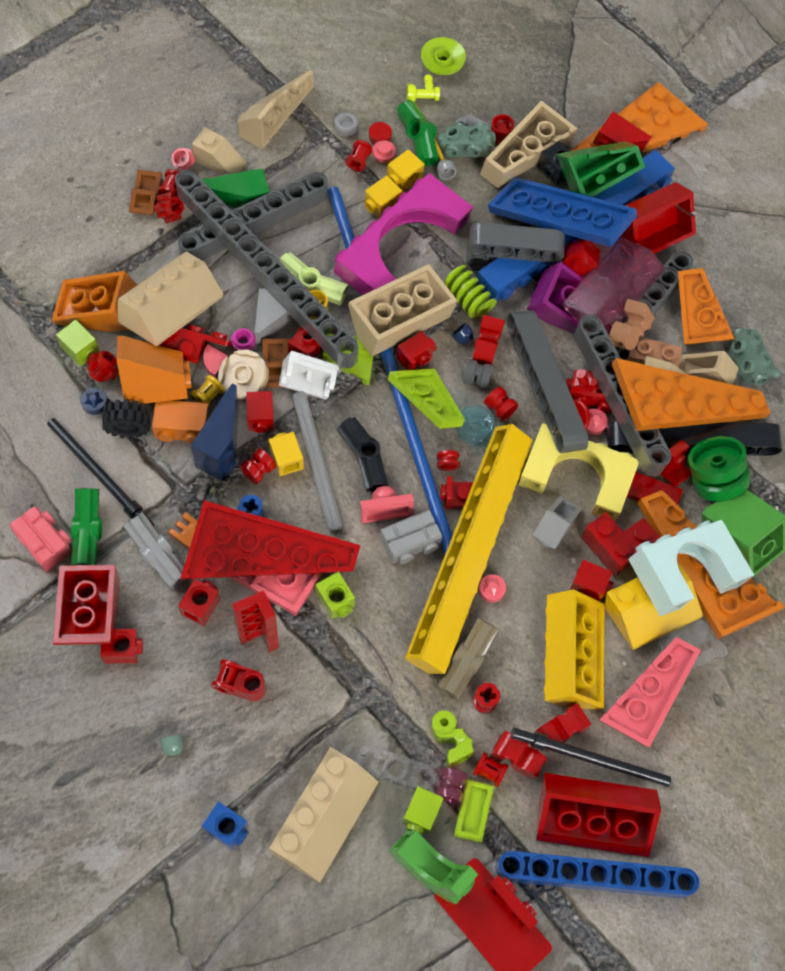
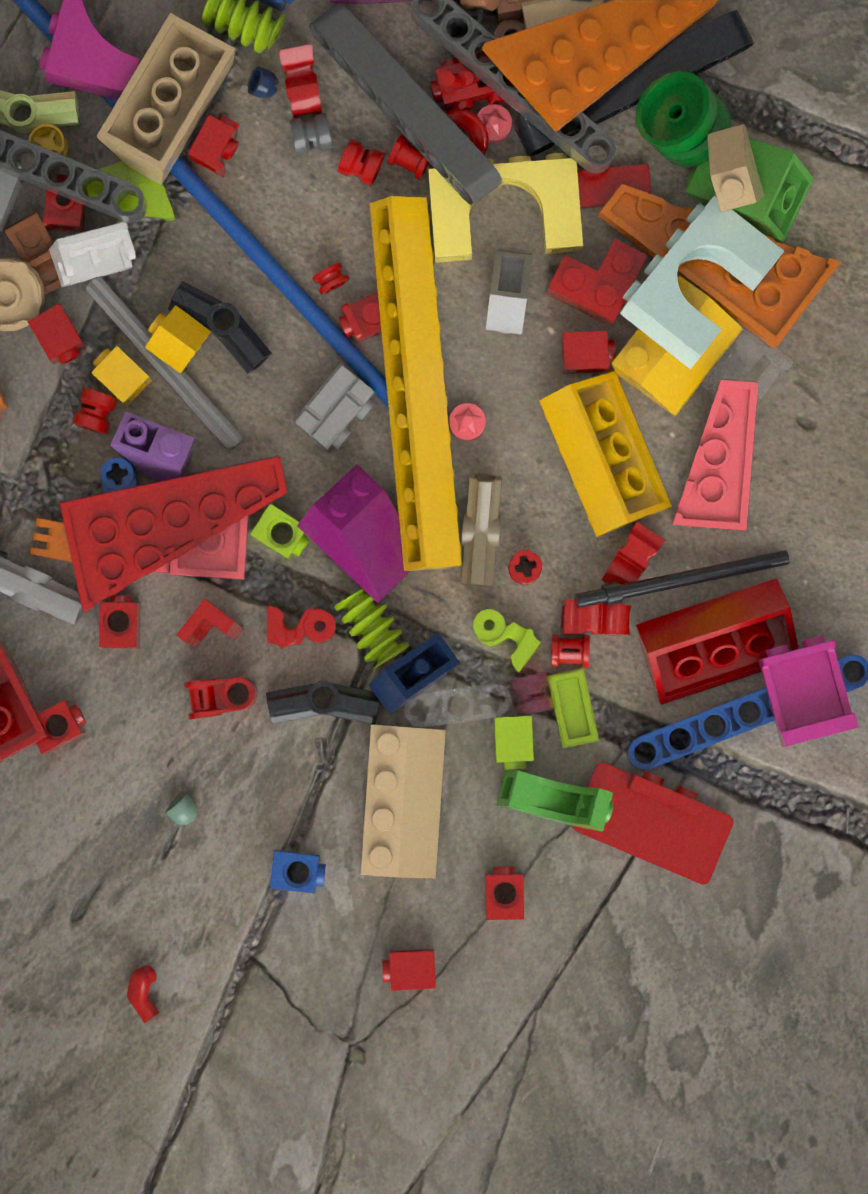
camera: 20 degrees left, 20 degrees up
dark blue slope [191,383,239,481] -> none
coral tile [360,486,414,523] -> none
lime wing [387,368,465,429] -> none
clear light blue wheel [457,405,494,445] -> none
red bracket [661,440,691,486] -> none
none -> medium lavender slope [111,412,195,481]
none -> red arm [127,965,160,1023]
none -> yellow brick [145,305,212,374]
none -> black piece [266,681,380,725]
none -> red leg [267,605,336,649]
none -> magenta slope [297,464,410,603]
none -> lime piece [334,589,410,670]
none -> dark blue brick [368,633,460,715]
none -> red brick [382,949,436,991]
none -> red bush [387,134,430,180]
none -> red brick [485,866,524,920]
none -> tan slope [707,124,765,212]
none -> dark pink panel [758,635,859,747]

